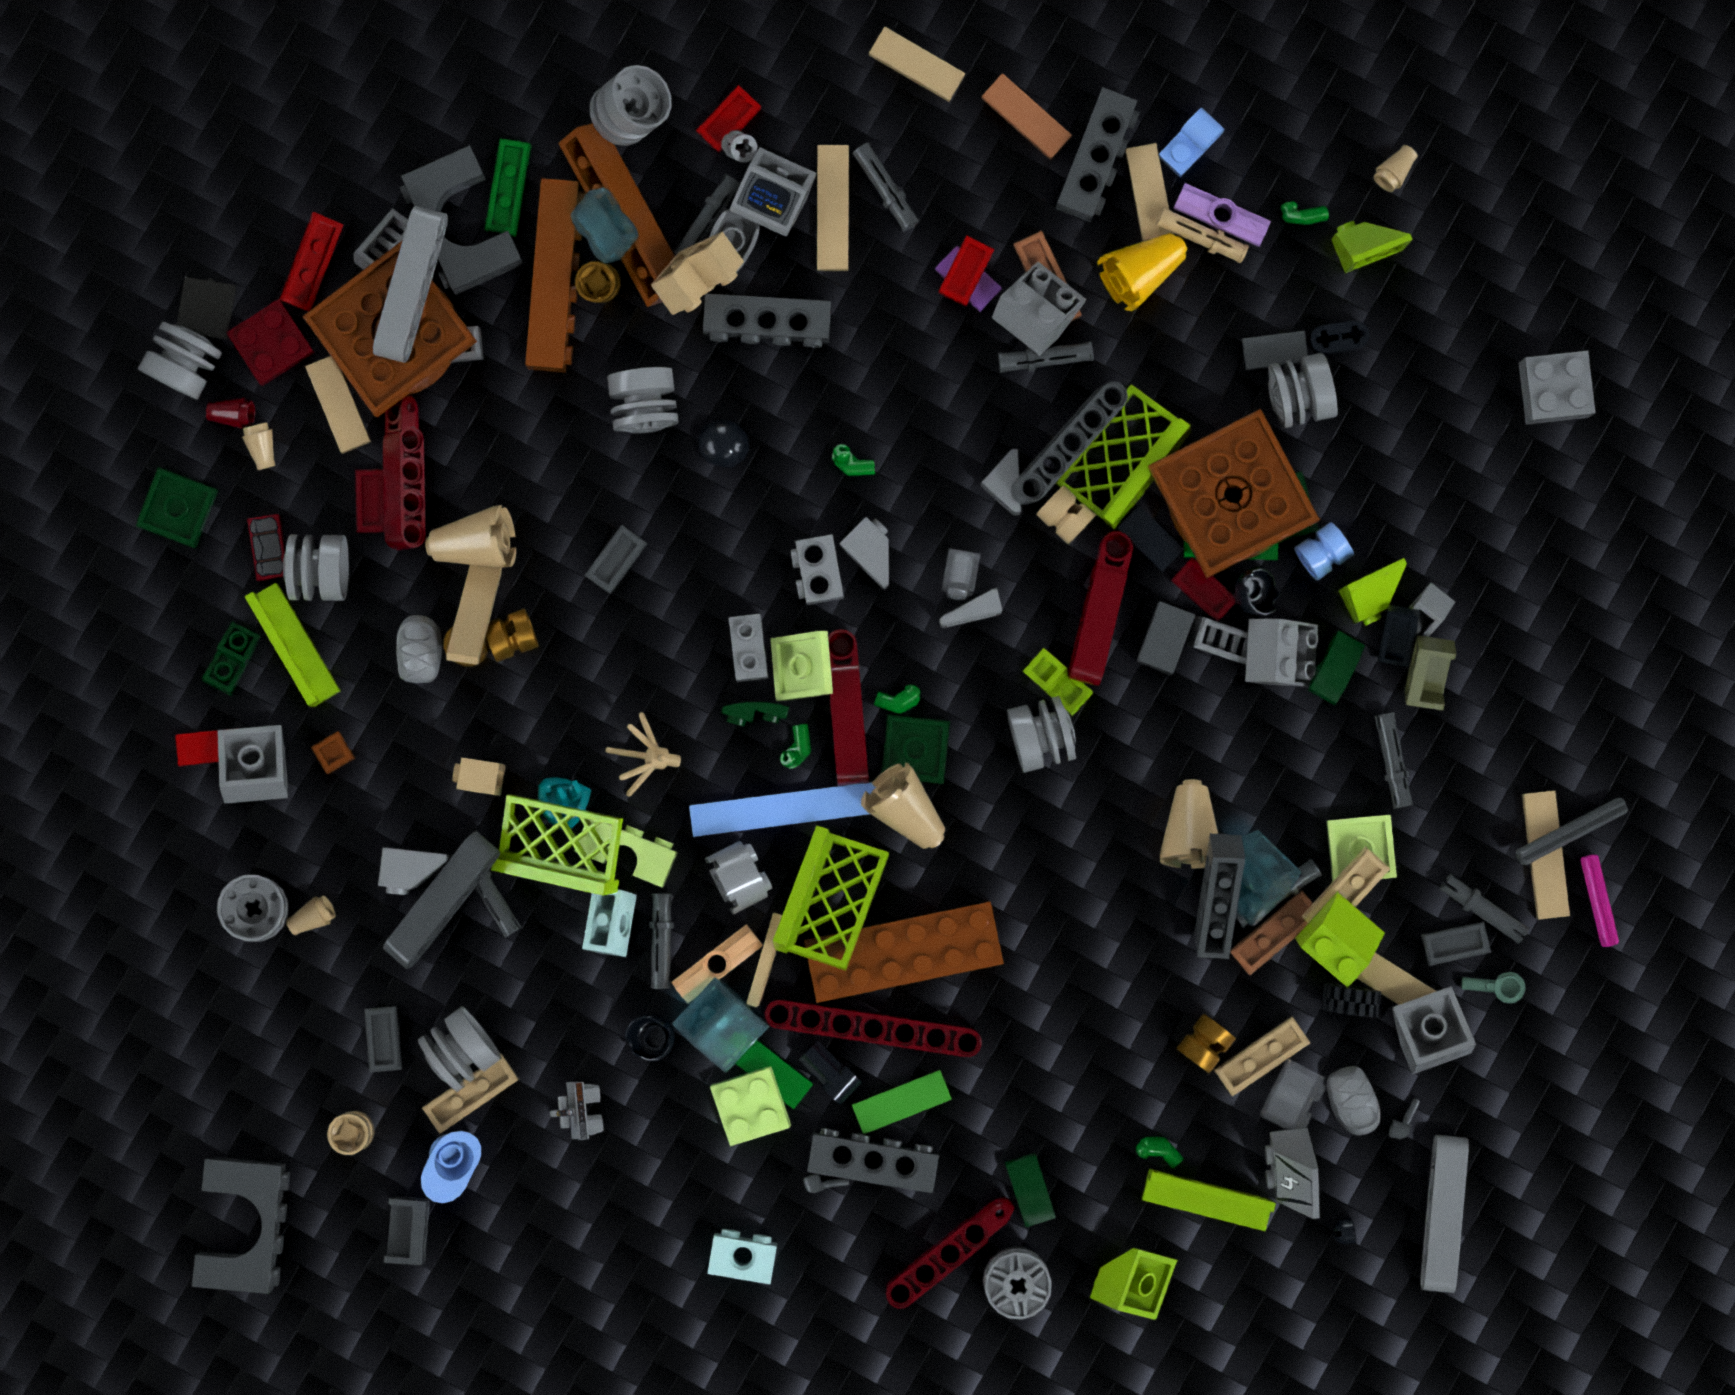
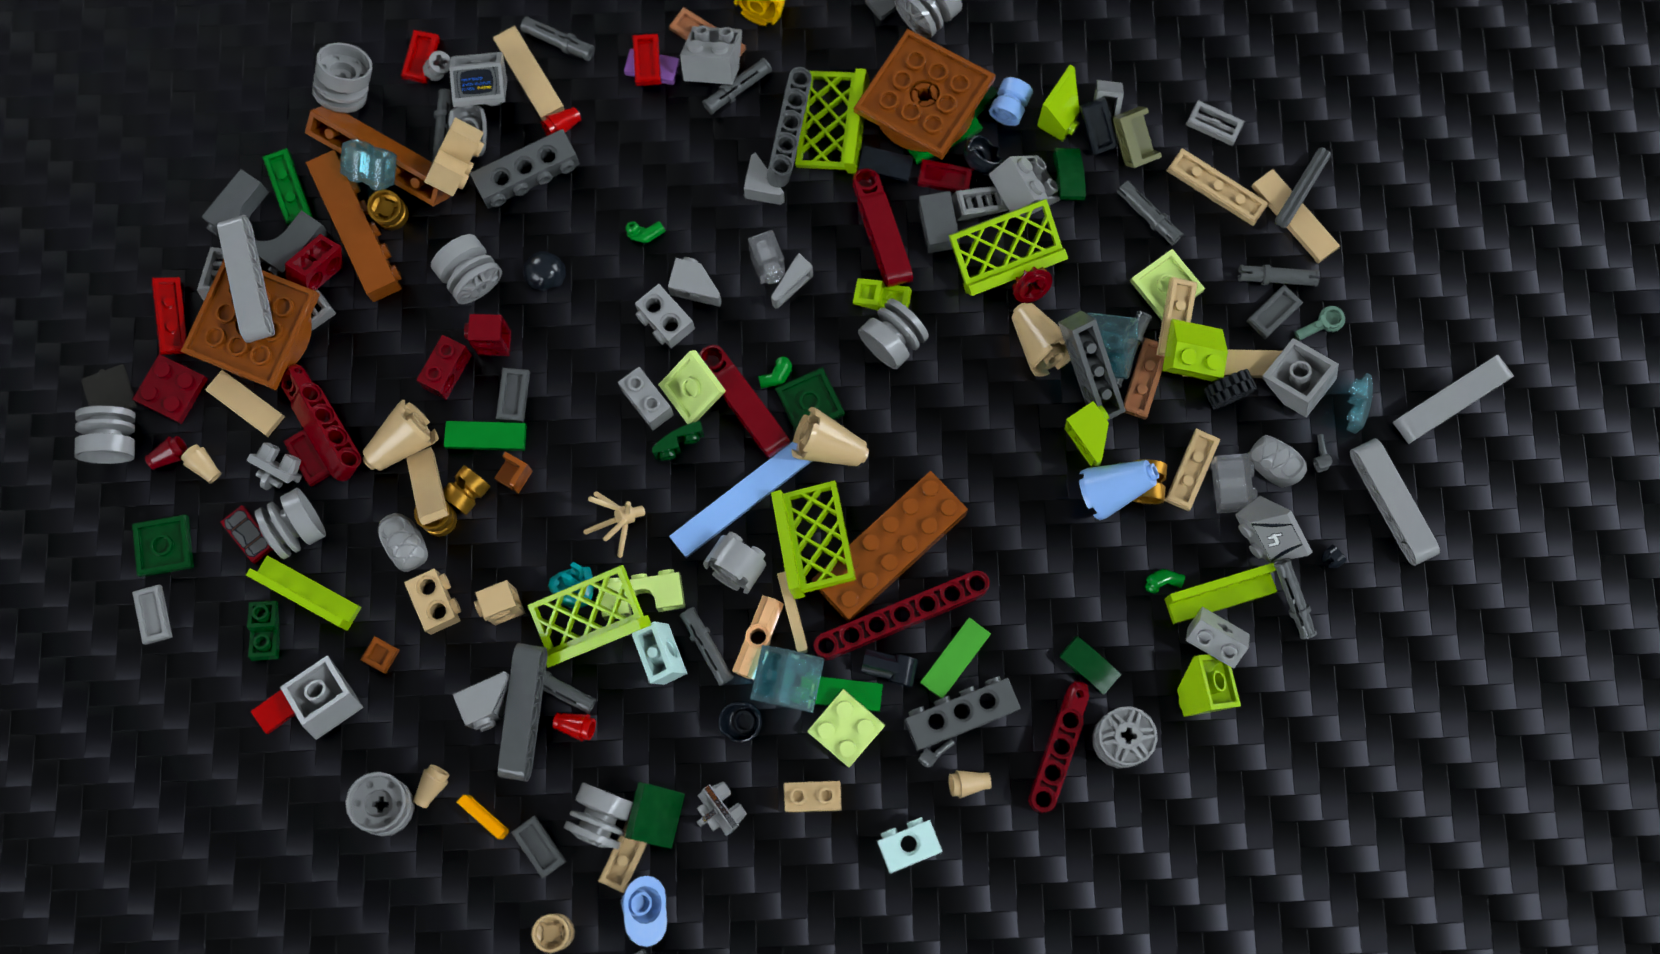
camera: 30 degrees left, 10 degrees down
green arm [780,724,811,768] -> none
tan wheel [1036,485,1096,545] -> none
dark pink axle [1580,854,1619,947] -> none
none -> light grey tile [132,585,172,645]
none -> light grey hips [247,443,302,490]
none -> dark red brick [285,234,343,291]
none -> tan brick [404,569,461,635]
none -> dark red brick [417,335,472,400]
none -> green tile [444,421,527,451]
none -> light orange tile [457,795,509,839]
none -> dark red brick [464,314,511,356]
none -> dark orange panel [494,452,533,494]
none -> red cone [541,107,581,136]
none -> red cone [553,713,596,741]
none -> dark green tile [625,782,685,849]
none -> tan brick [784,781,841,813]
none -> lime fence [948,199,1068,296]
none -> tan cone [949,770,991,798]
none -> dark red gear [1012,266,1052,303]
none -> lime slope [1065,401,1109,467]
none -> light blue cone [1079,460,1159,520]
none -> tan tile [1167,148,1269,226]
none -> light grey tile [1186,100,1244,146]
none -> light grey brick [1186,607,1250,669]
none -> dark grey pin [1273,558,1317,639]
none -> clear light blue slope [1346,373,1373,434]
none -> light grey beam [1393,355,1514,444]

